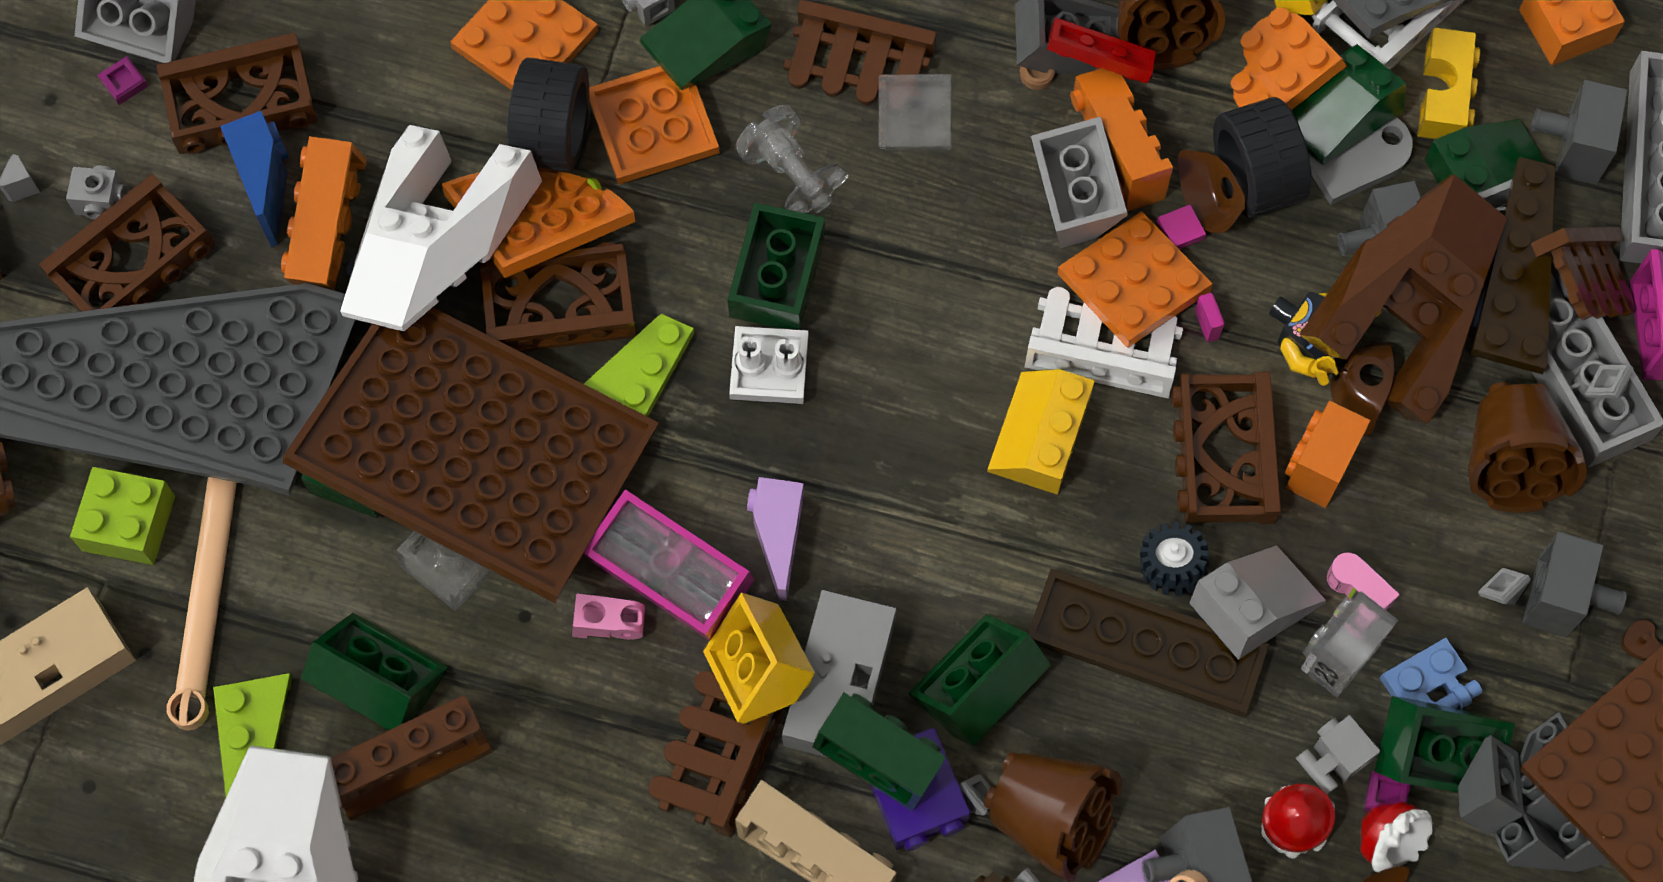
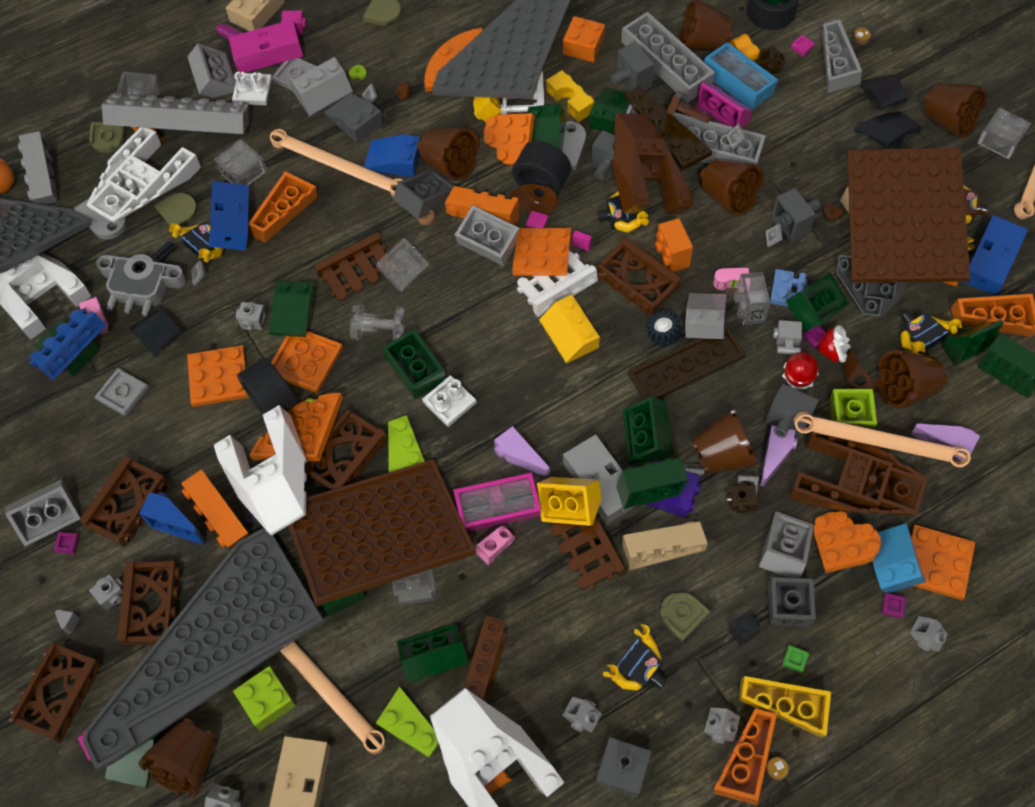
camera: 45 degrees left, 5 degrees down
red plate [1047,17,1156,84] -> none
reddish brown piece [1330,342,1394,436] -> none
dark grey slope [1458,735,1524,835] -> none

